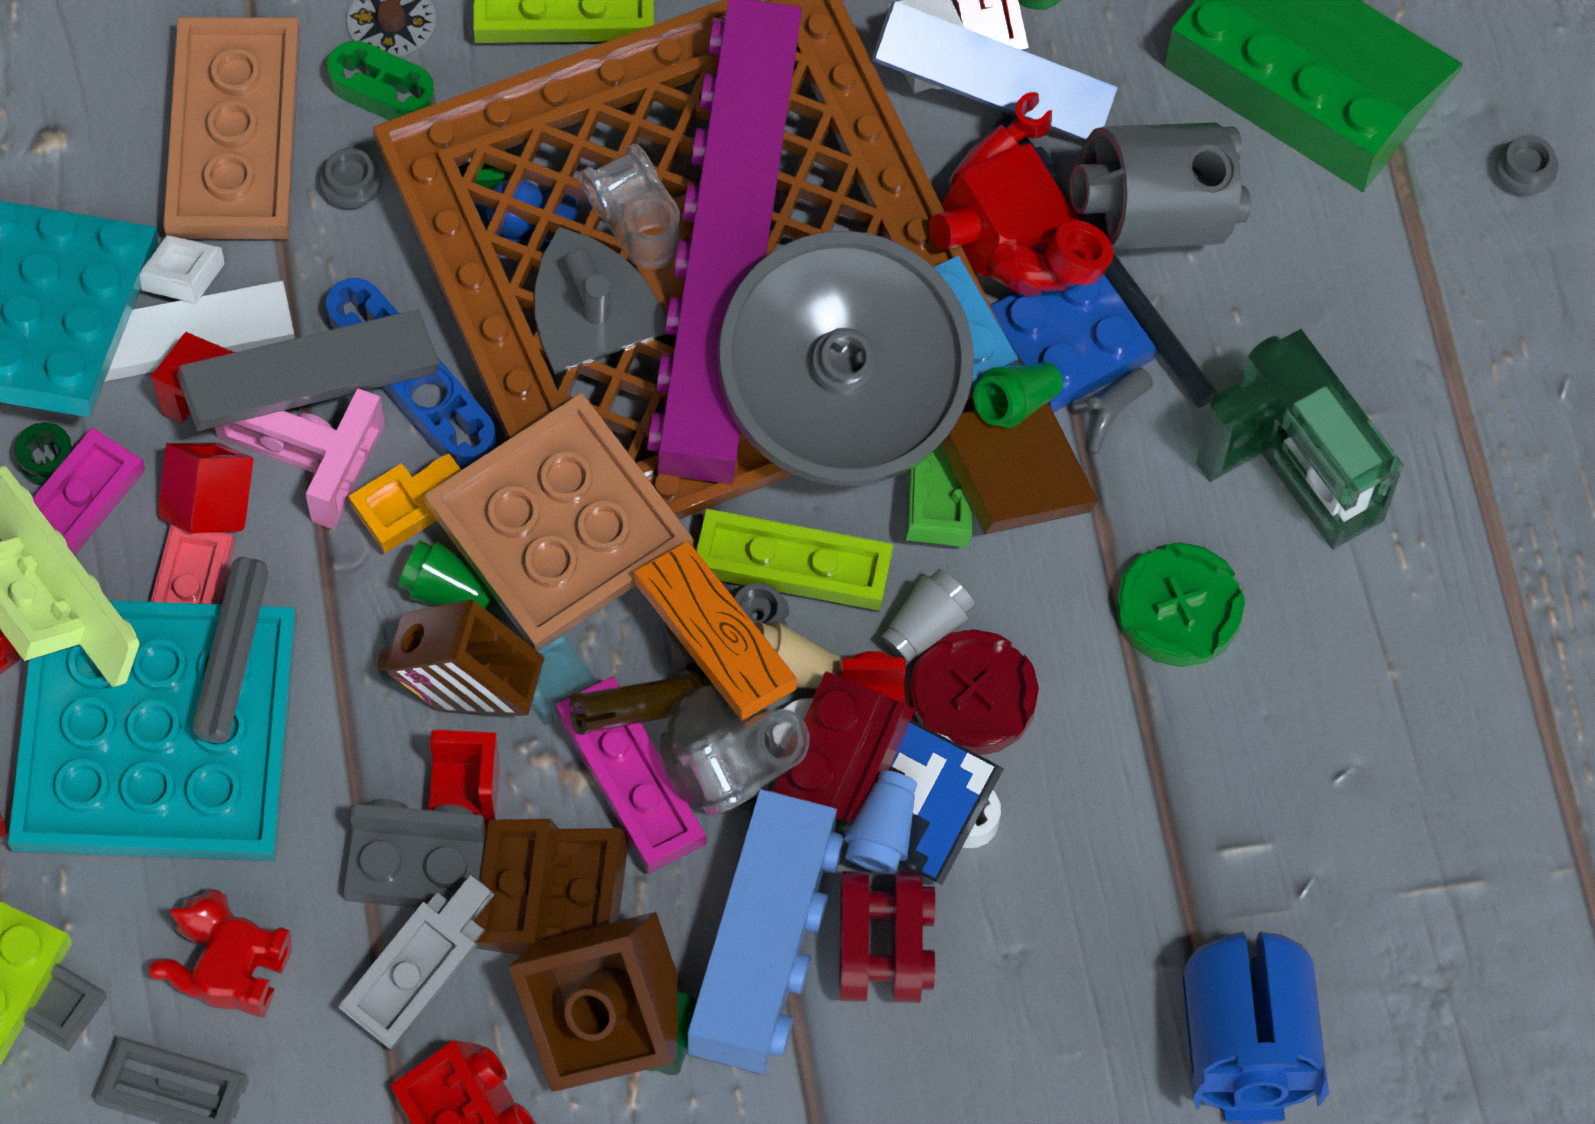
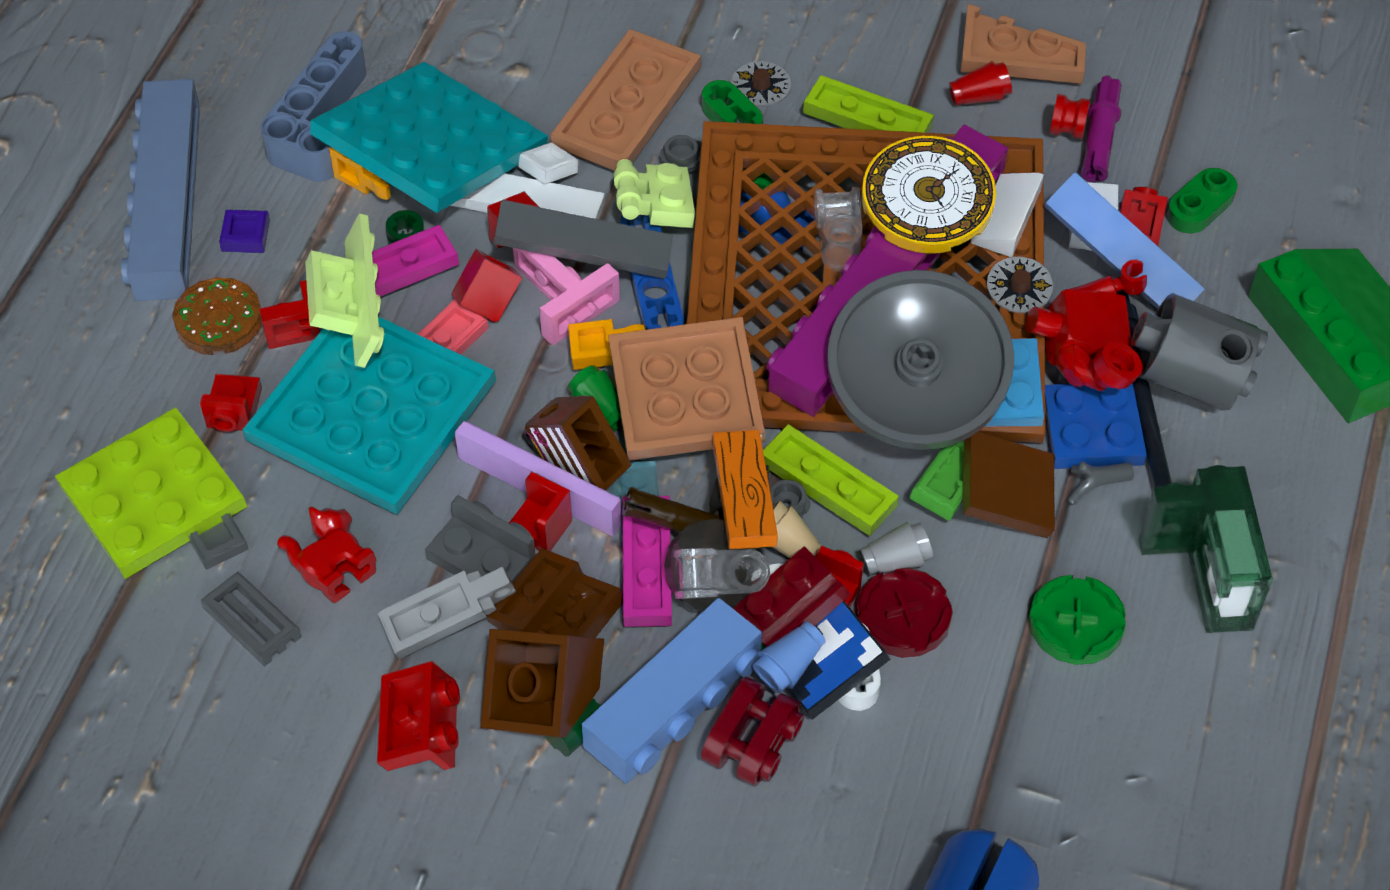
camera: 30 degrees right, 10 degrees down
dark grey axle [192,557,268,744] -> none
dark grey shield [535,227,667,374] -> none
green cone [973,362,1063,428] -> none
none -> lavender tile [455,421,622,537]
none -> yellowish green plate [613,159,695,228]
none -> tile [862,136,996,253]
none -> white slope [971,173,1044,257]
none -> piece [987,257,1053,313]

